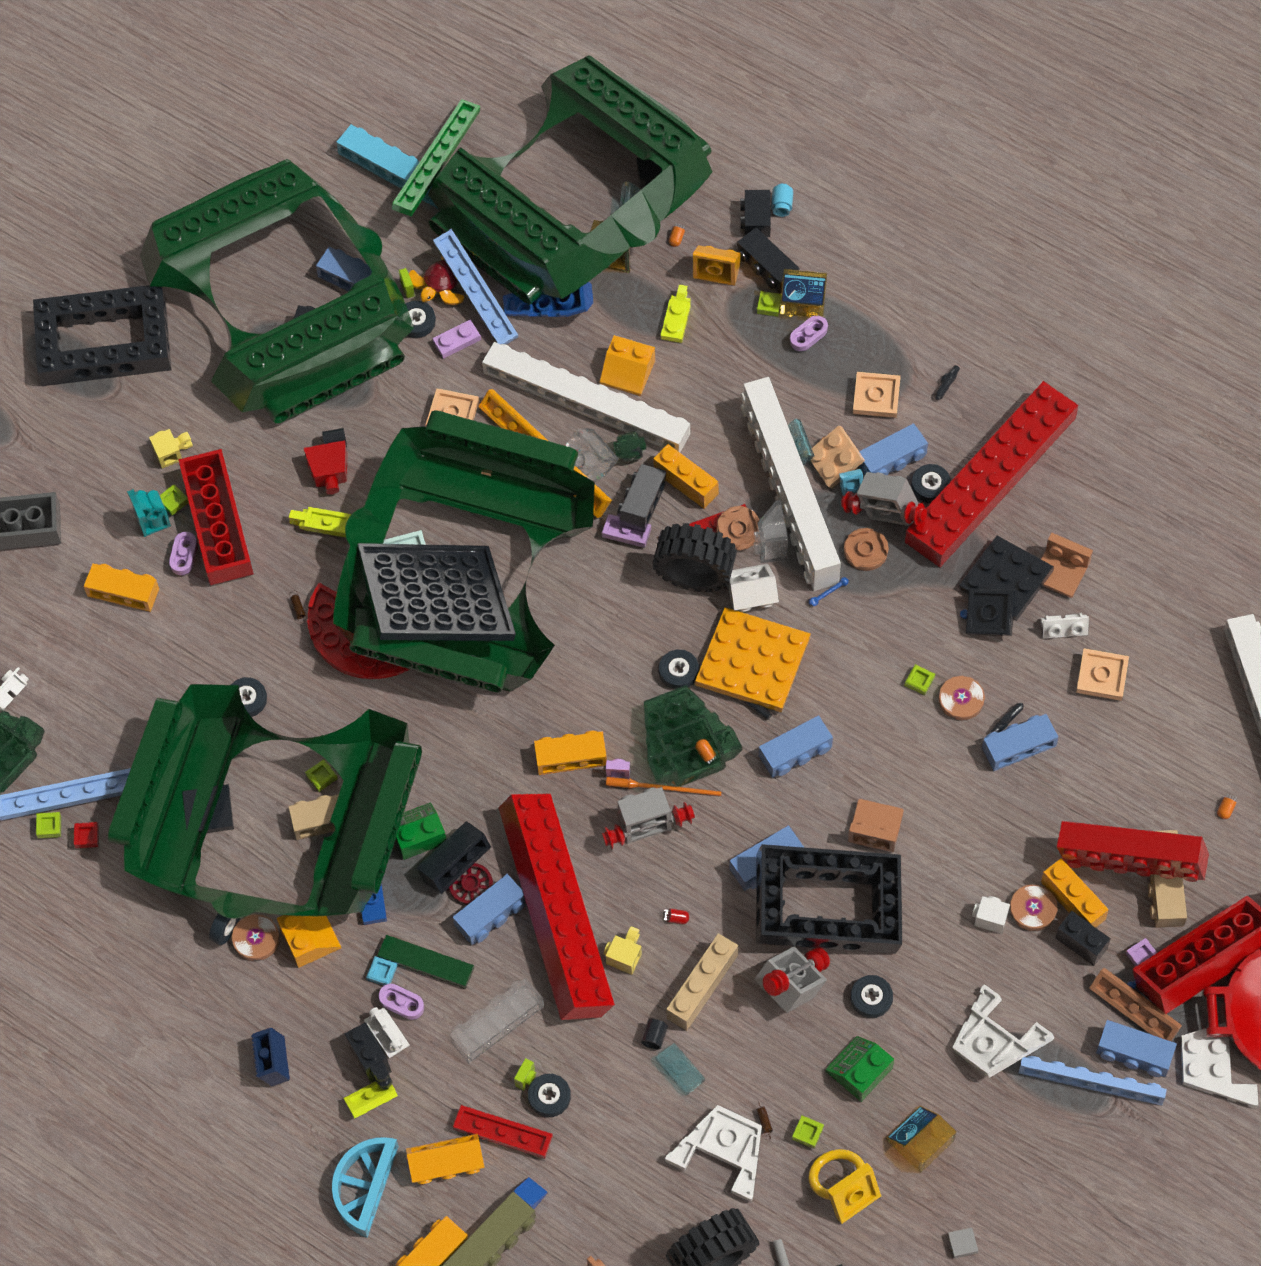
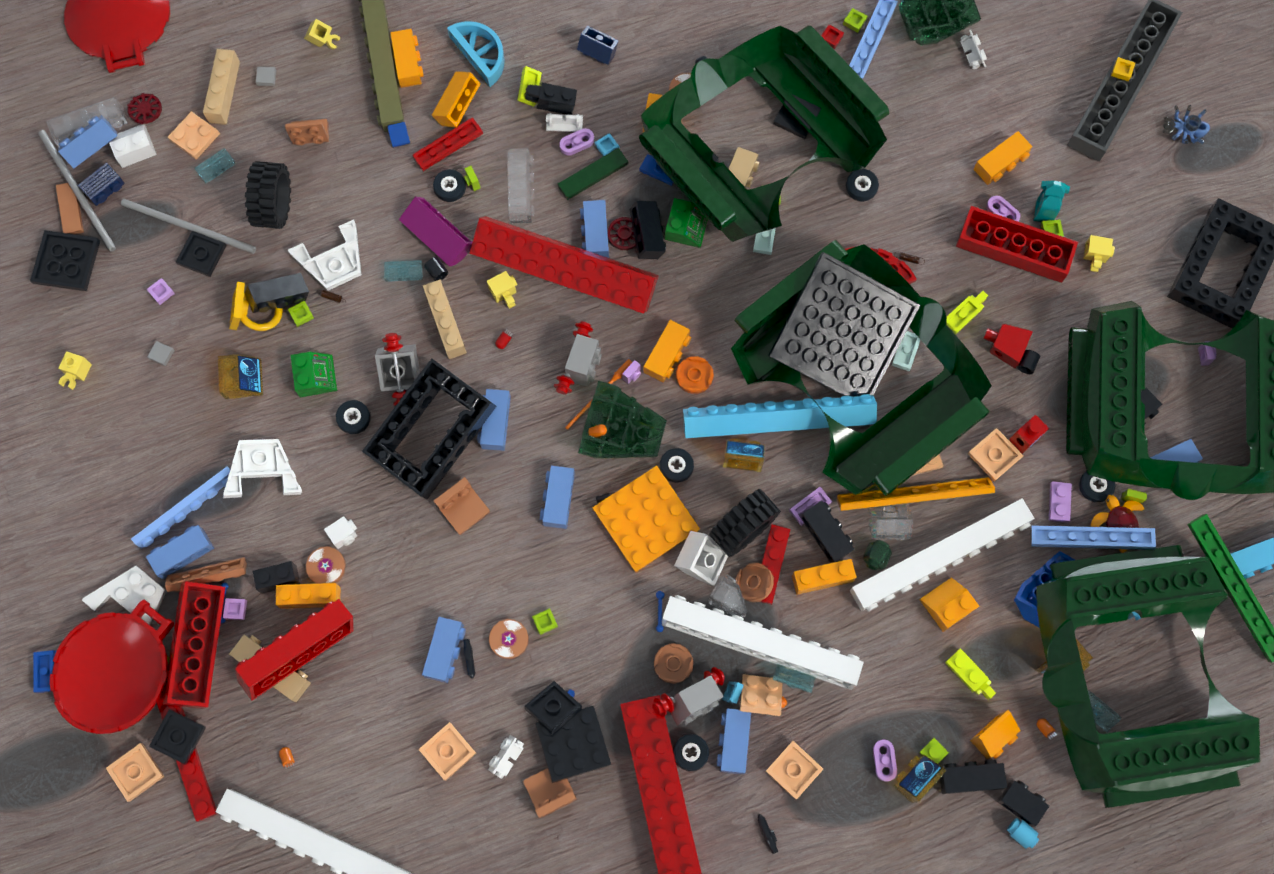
camera: 125 degrees right, 10 degrees up
none -> black brick [245,273,309,313]
none -> magenta brick [399,196,472,267]
none -> orange tile [676,356,714,394]
none -> medium azure brick [683,394,877,438]
none -> slope [723,439,765,472]
none -> red torso [1009,415,1049,454]
none -> lavender plate [1198,341,1217,366]

